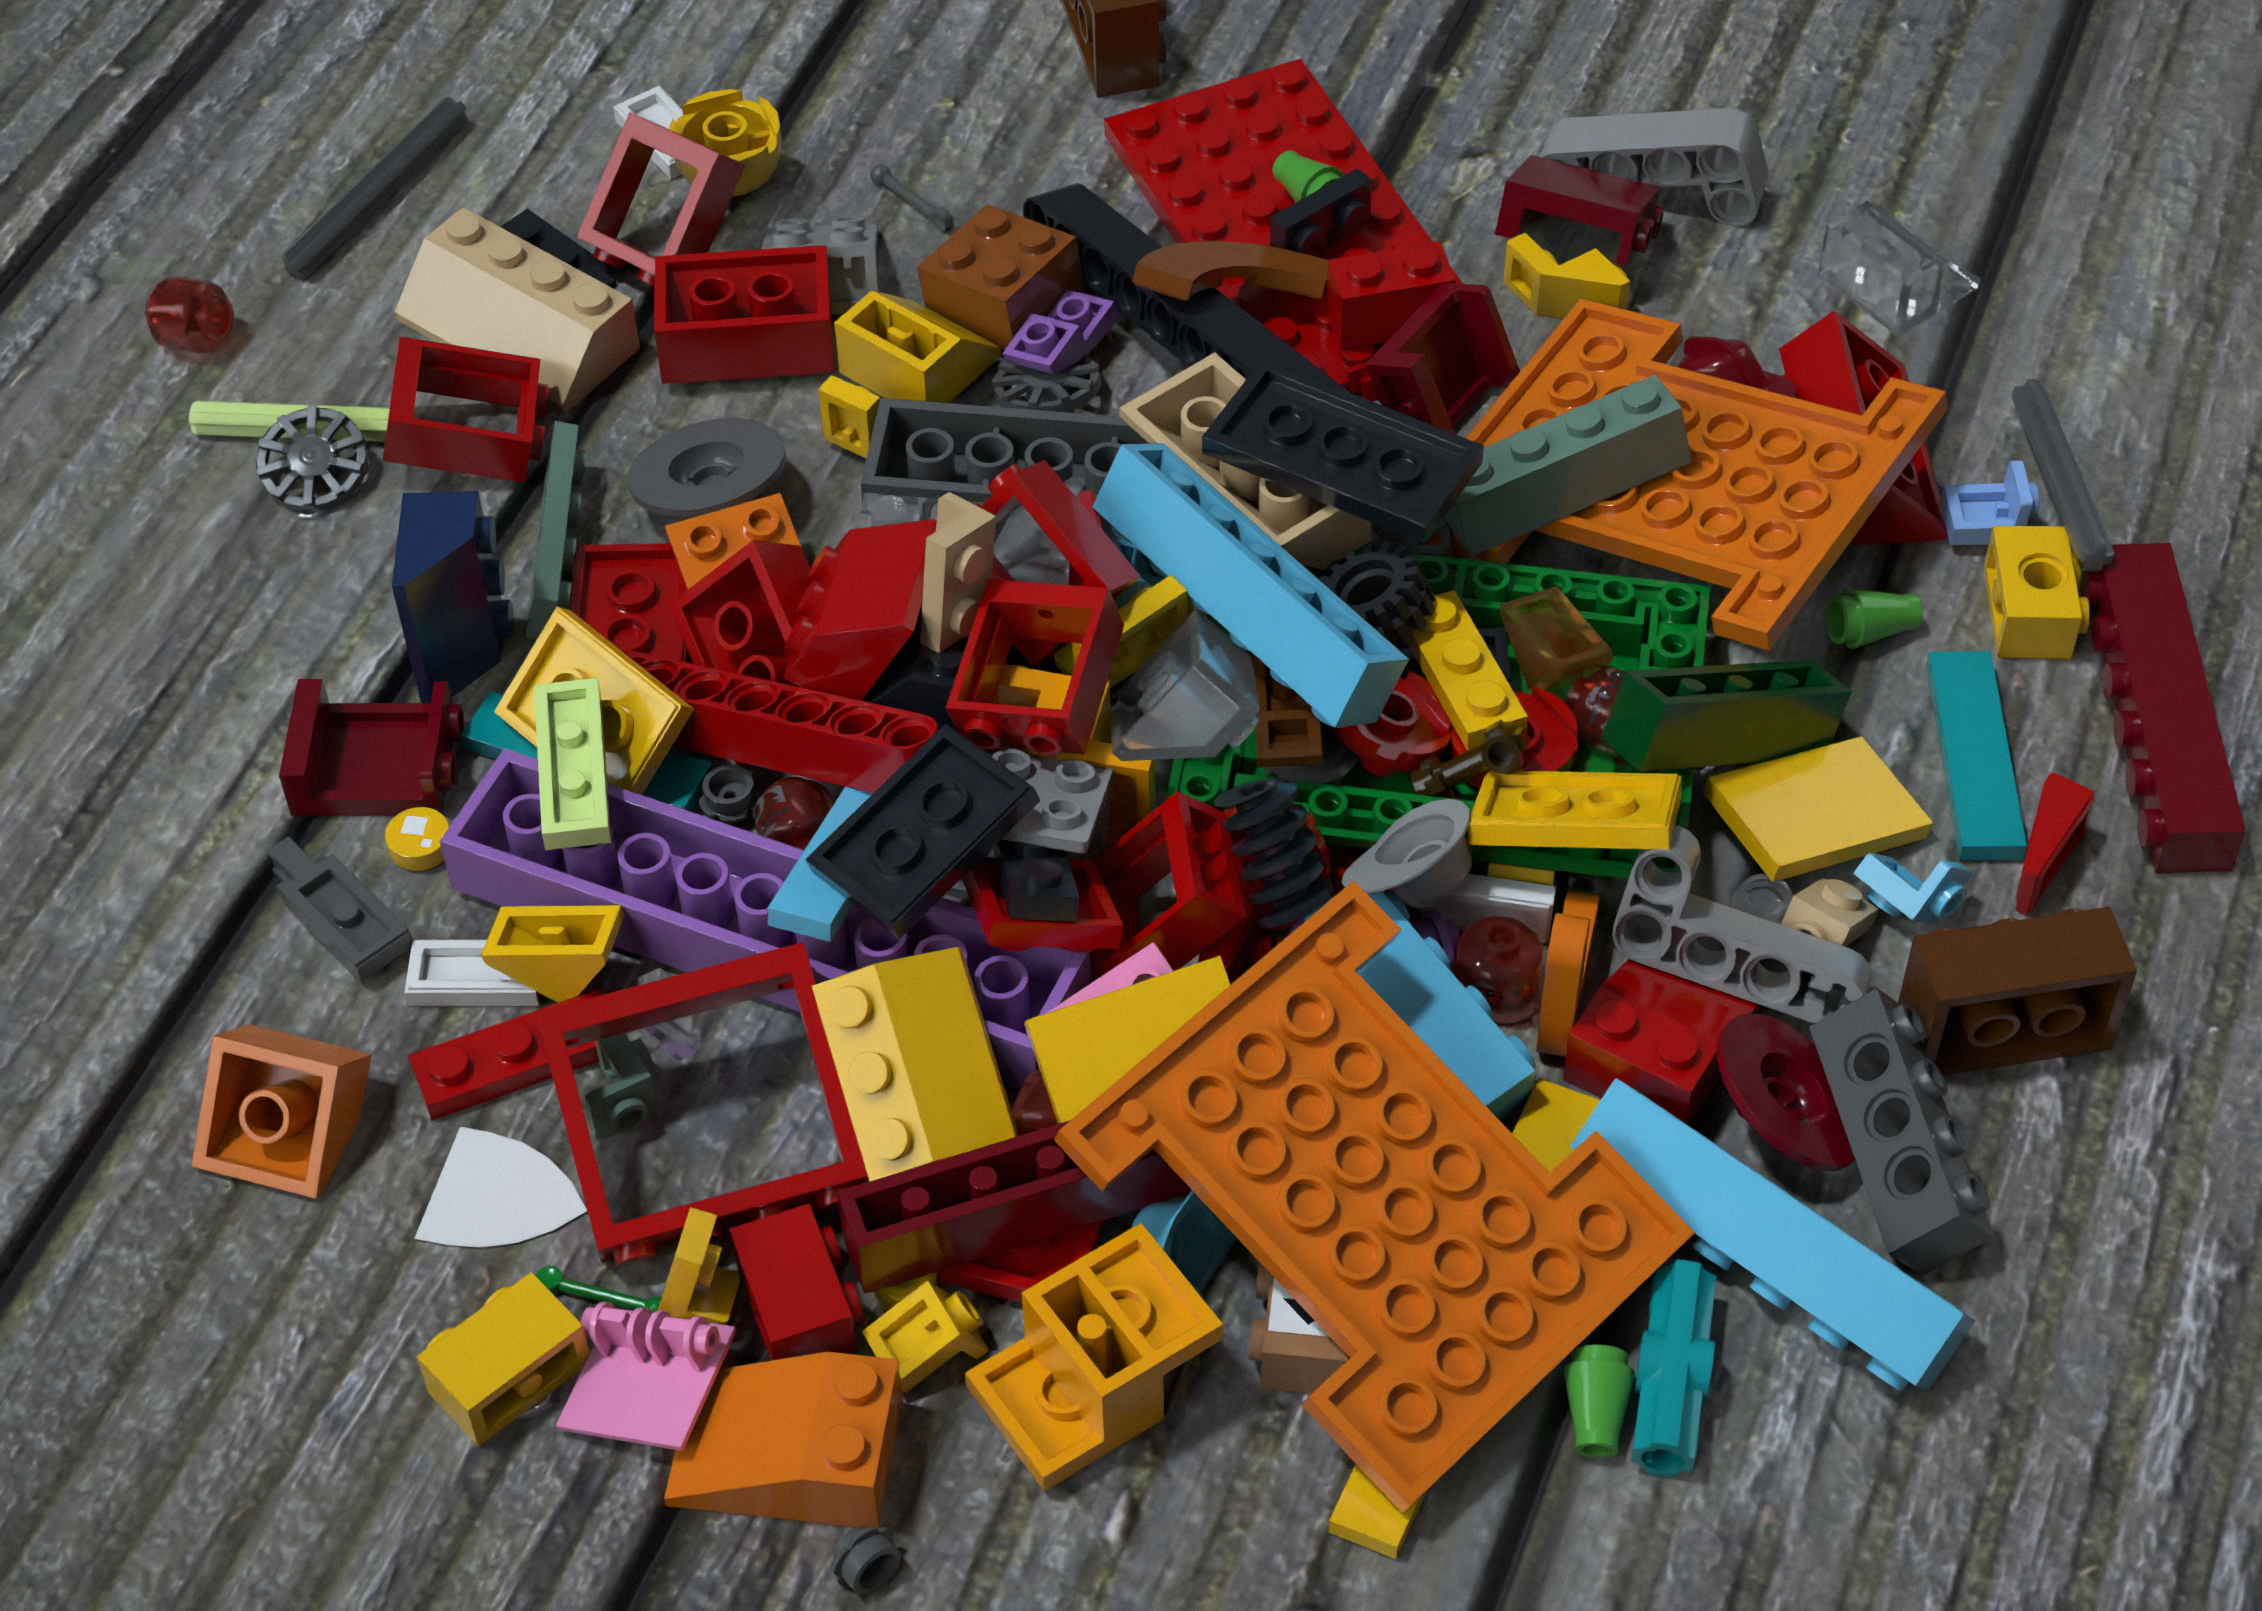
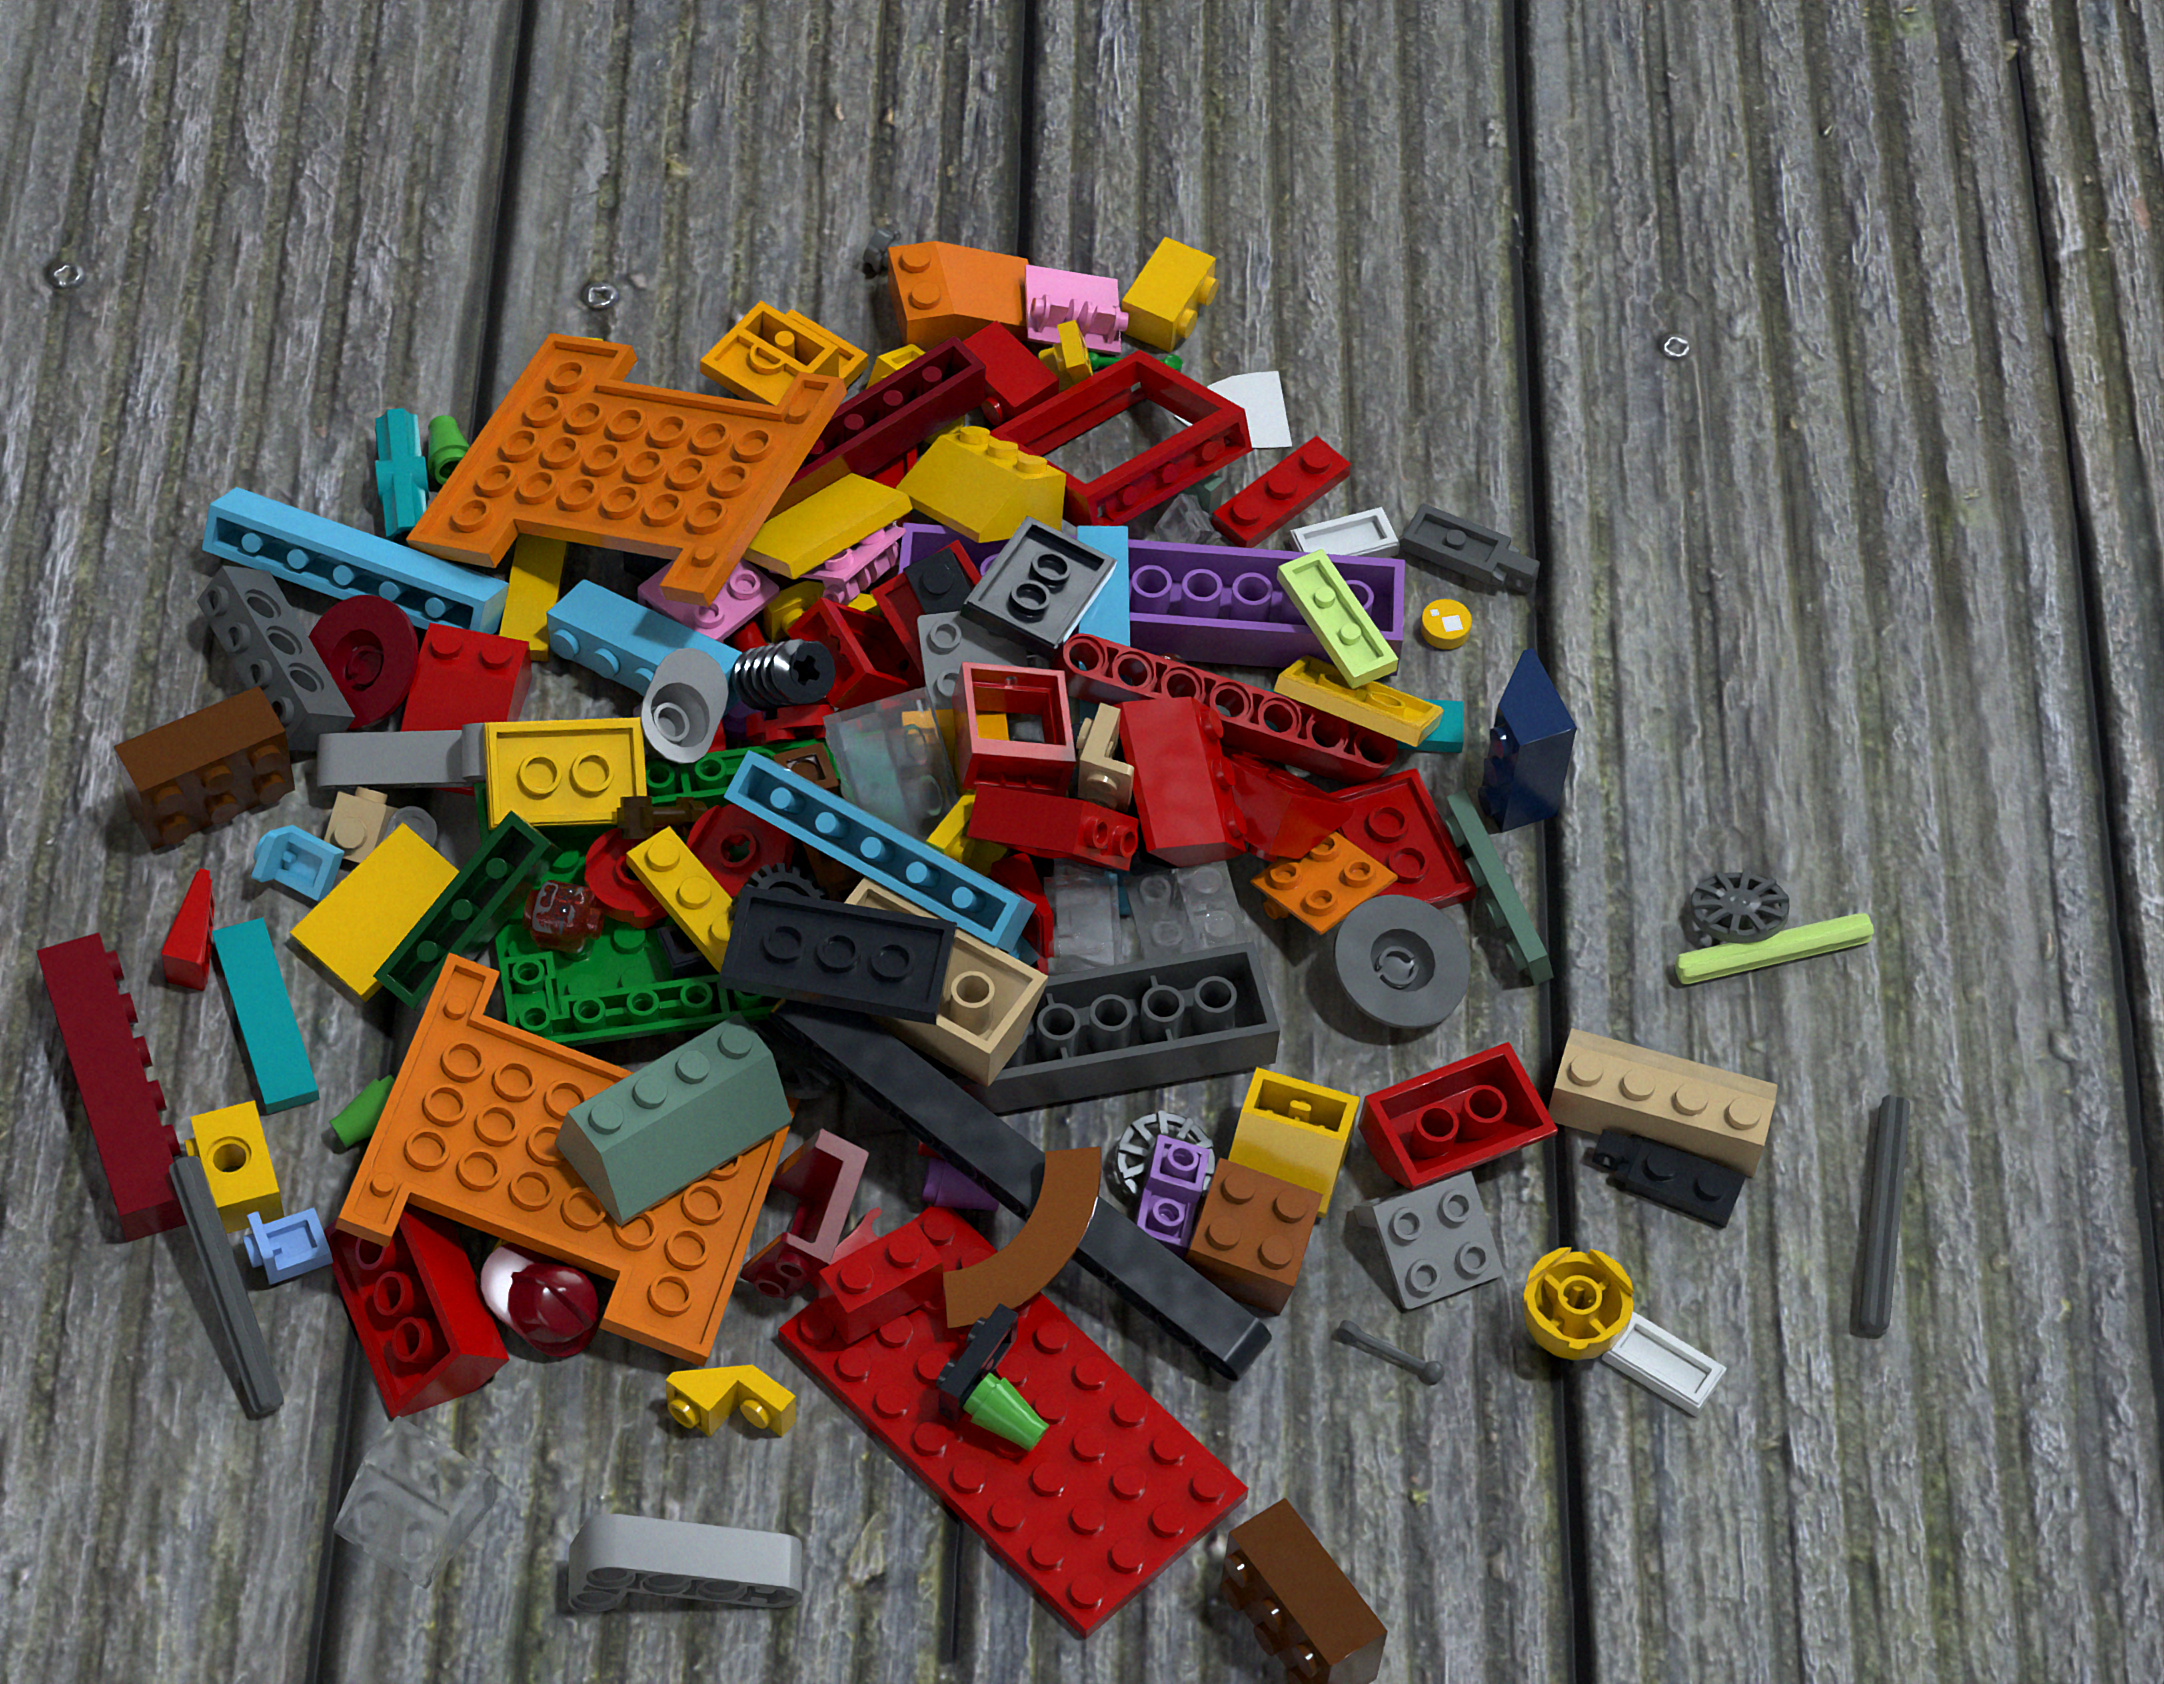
camera: 155 degrees right, 5 degrees up
clear red head [145,276,234,354] -> none
orange slope [191,1024,372,1199] -> none
dark red panel [279,679,464,816] -> none
red window [382,336,549,483] -> none
yellow slope [481,905,625,1003] -> none
red window [577,112,745,286] -> none
yellow bracket [818,375,880,458] -> none
clear red head [1455,915,1543,1014] -> none
dark red panel [1495,155,1665,267] -> none
clear orange slope [1500,586,1613,694] -> none
orange beam [1536,890,1600,1057] -> none

